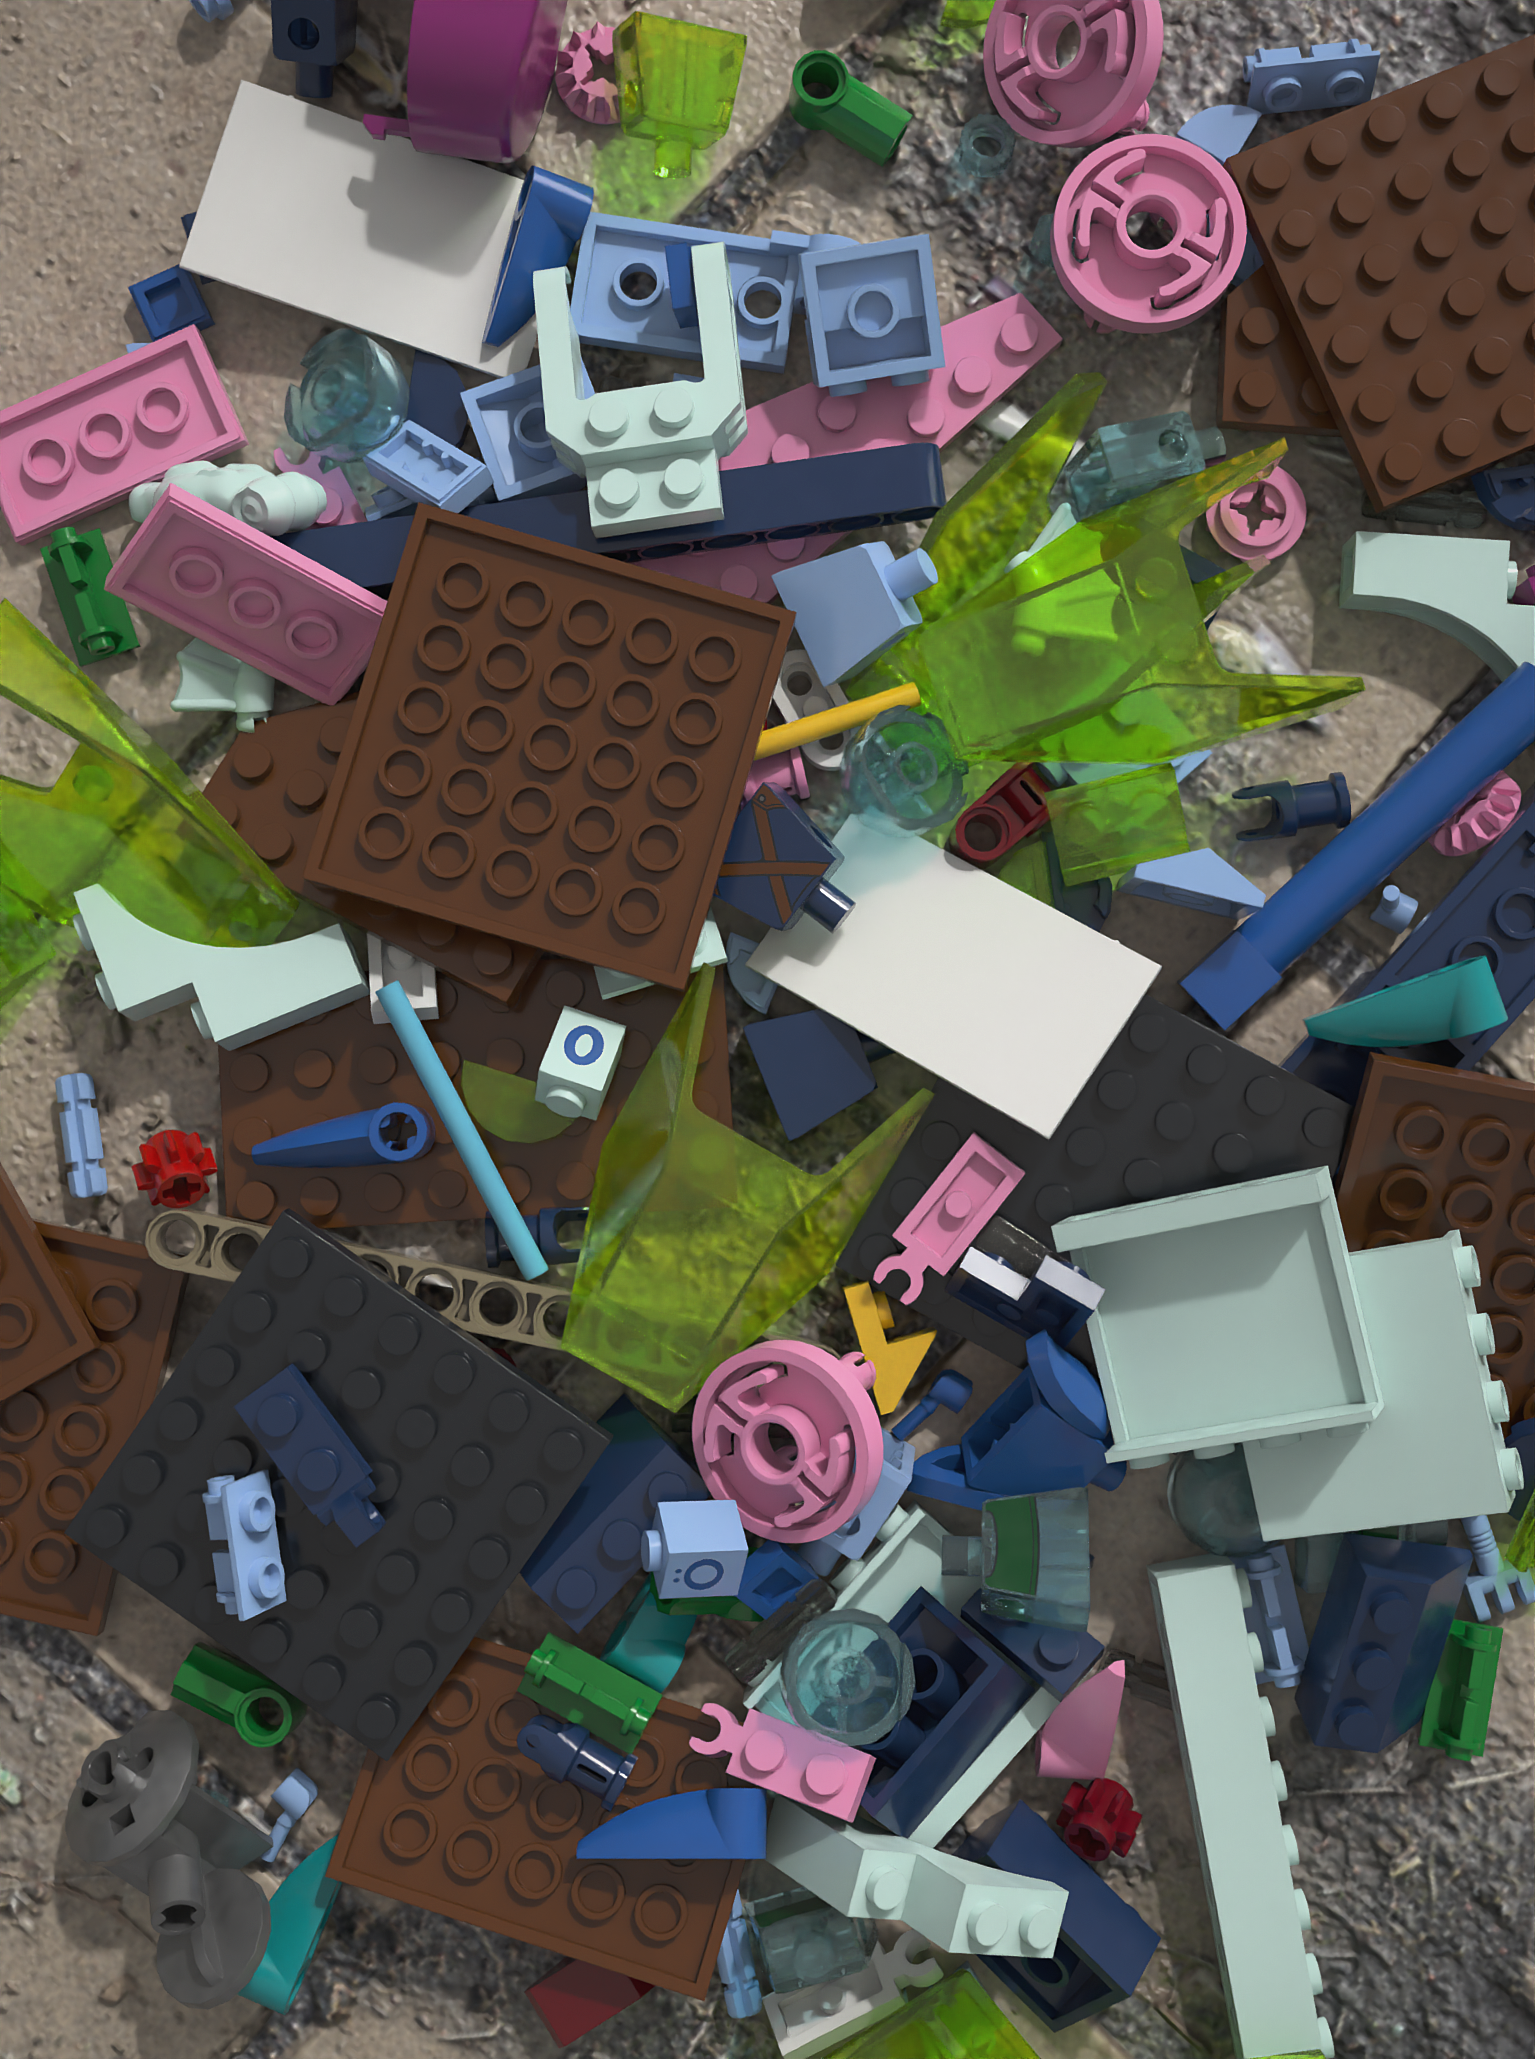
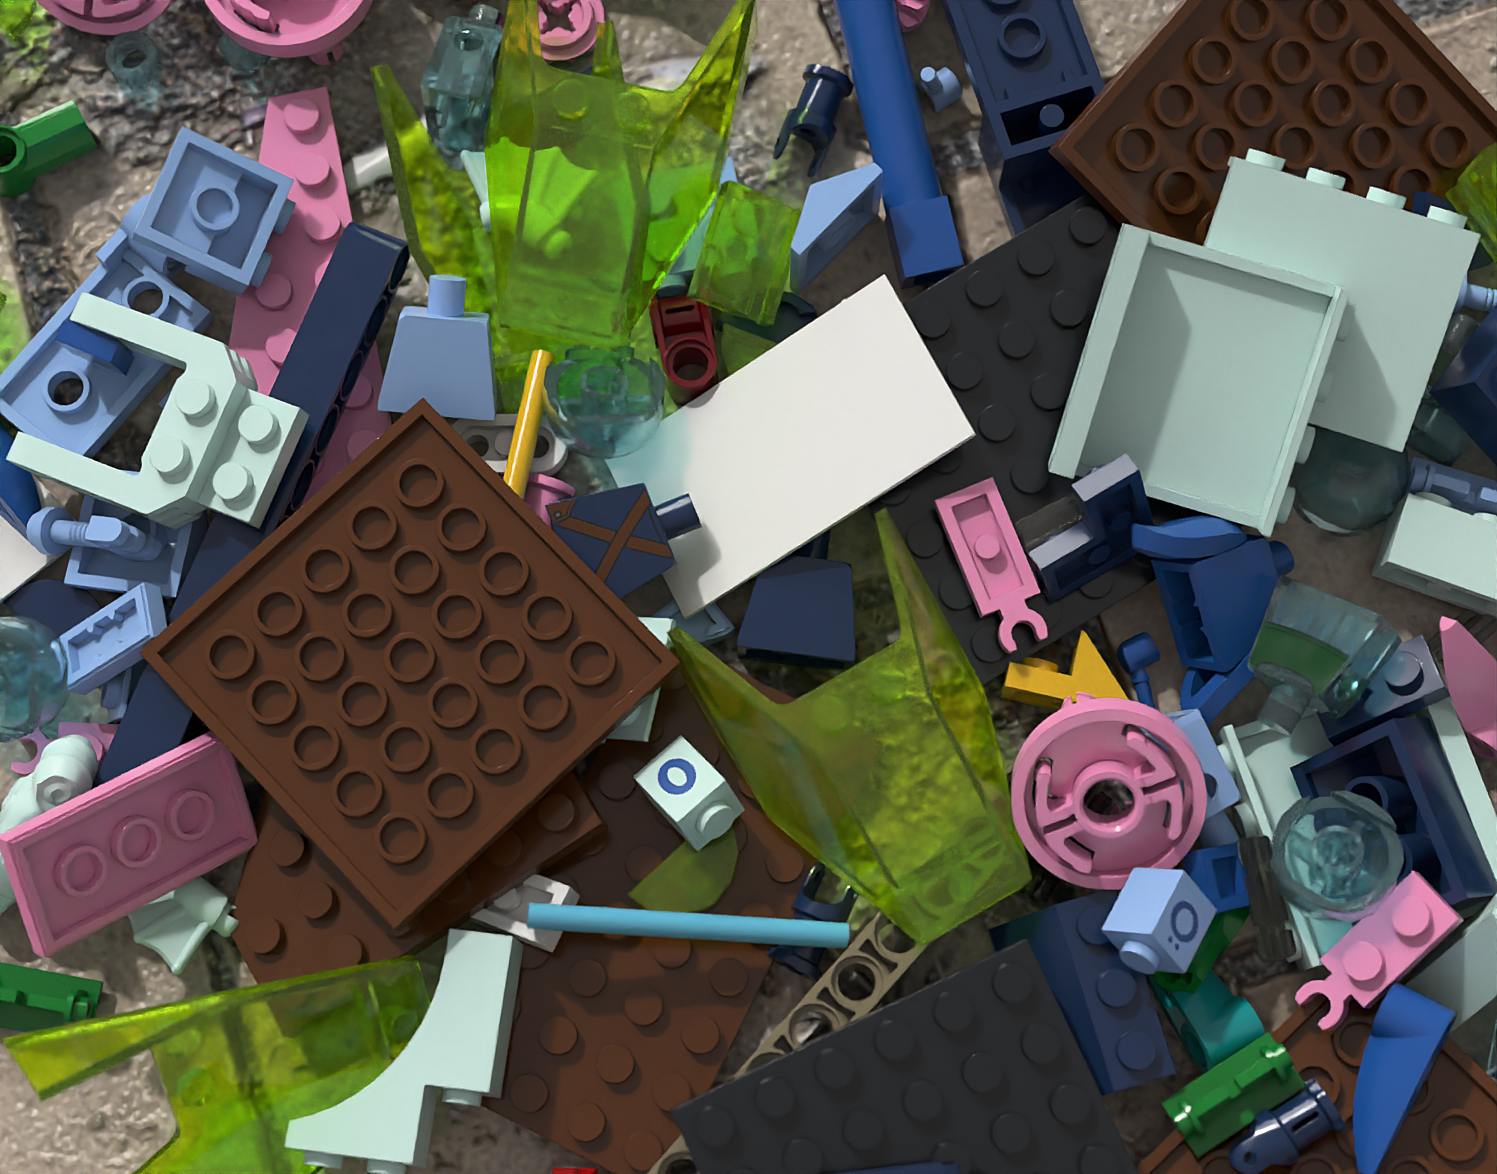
camera: 60 degrees left, 10 degrees down
blue piece [251,1102,436,1168] -> none
teal piece [1302,955,1508,1047] -> none
none -> light blue hinge [26,506,162,561]

